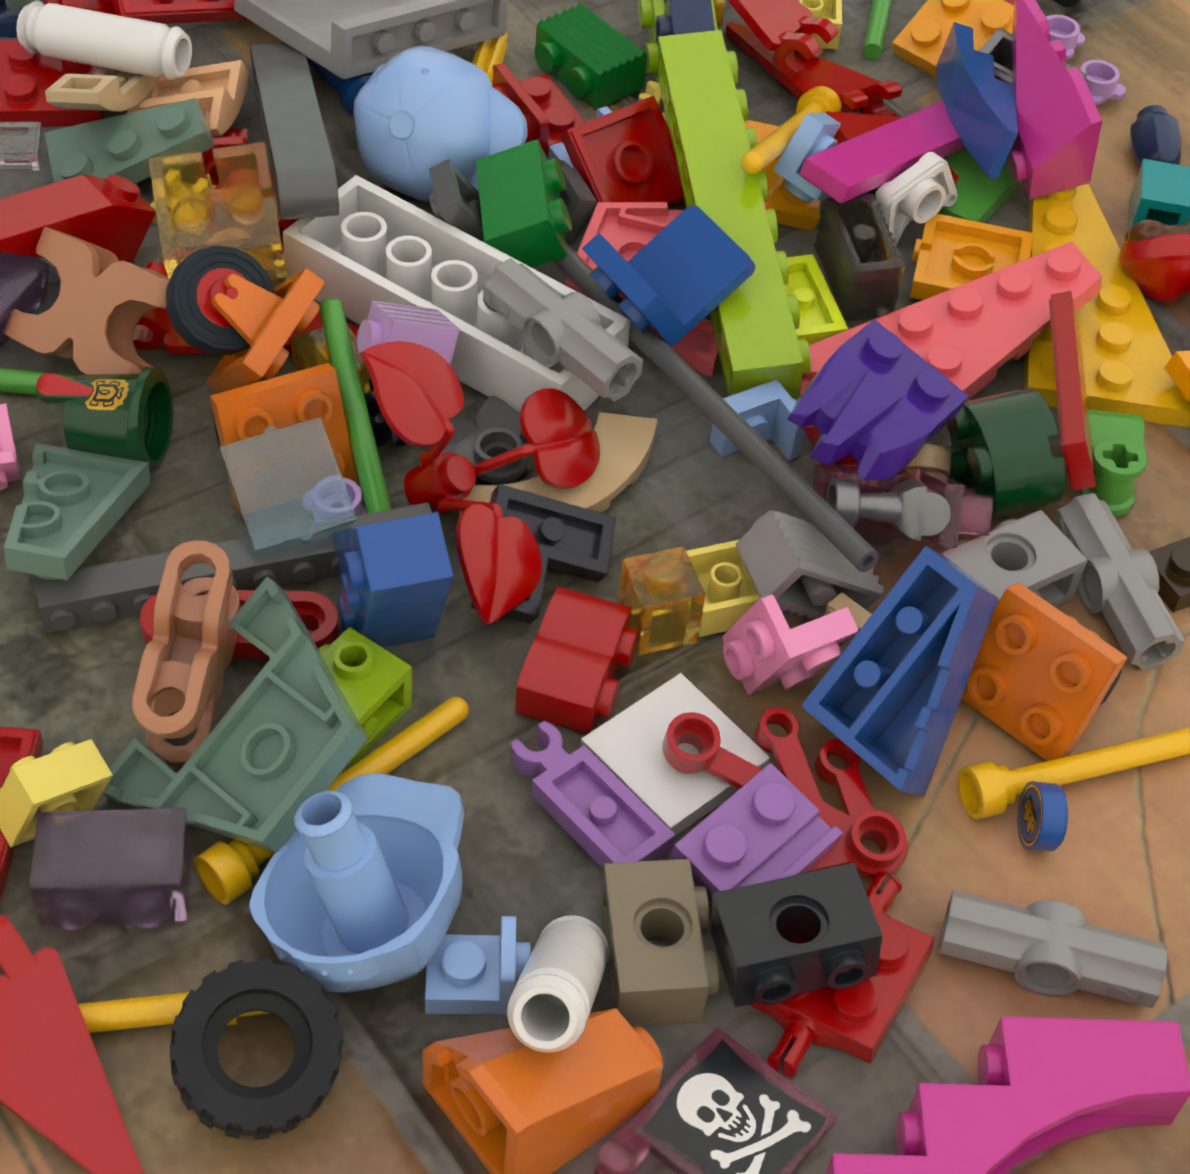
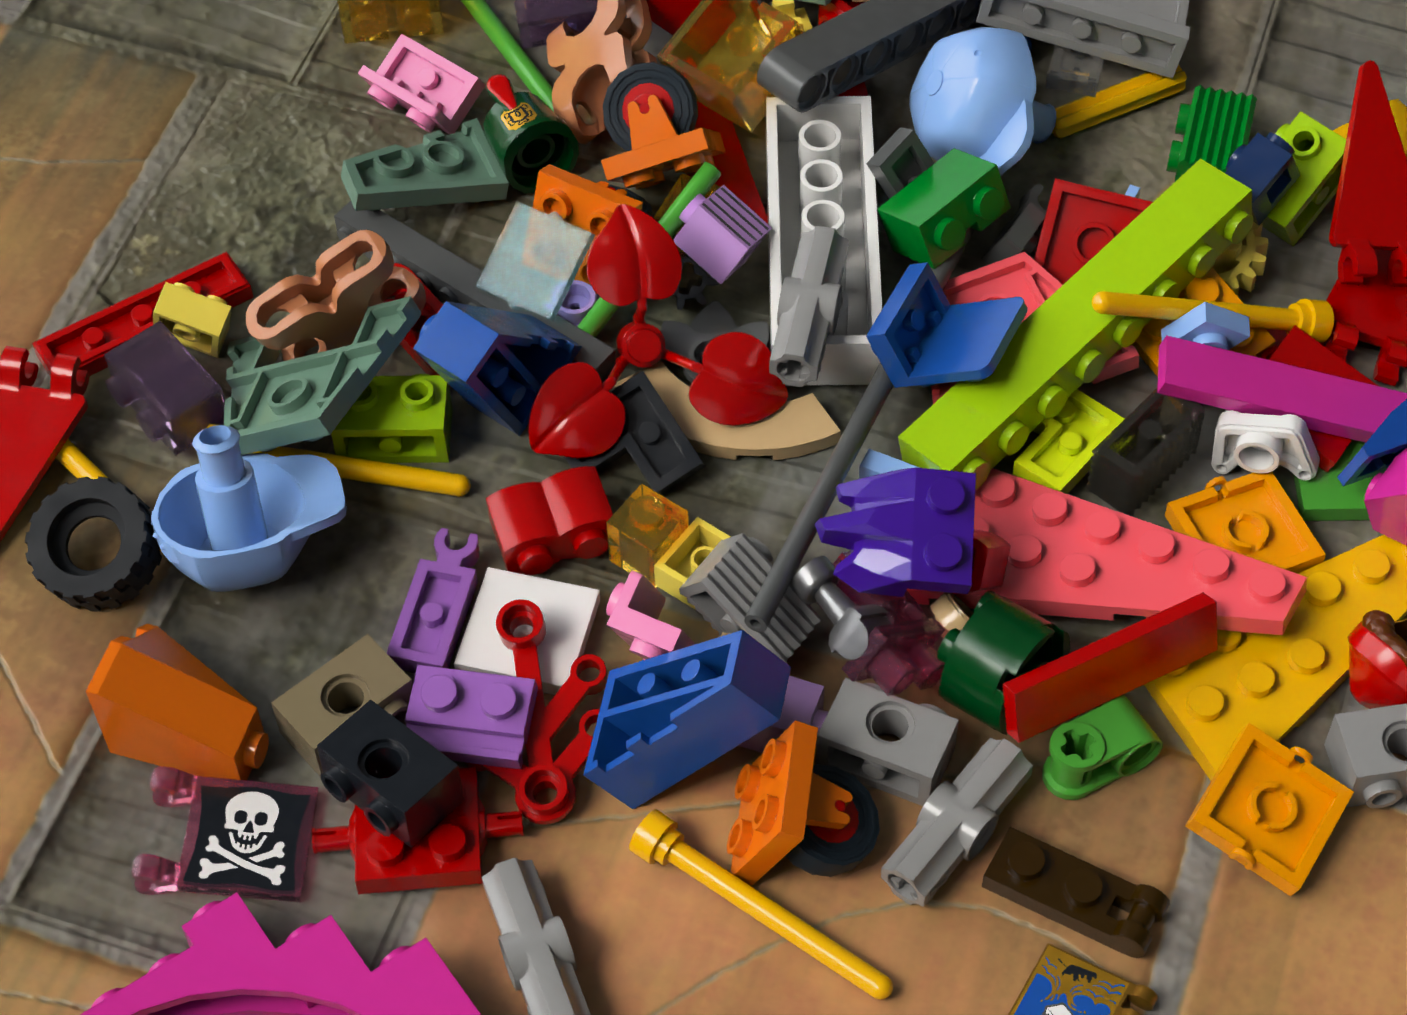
camera: 60 degrees right, 5 degrees up
light blue bracket [425,916,530,1015] -> none
red bracket [492,63,586,159] -> none
white axle [507,915,609,1053] -> none
blue tile [1017,781,1068,852] -> none

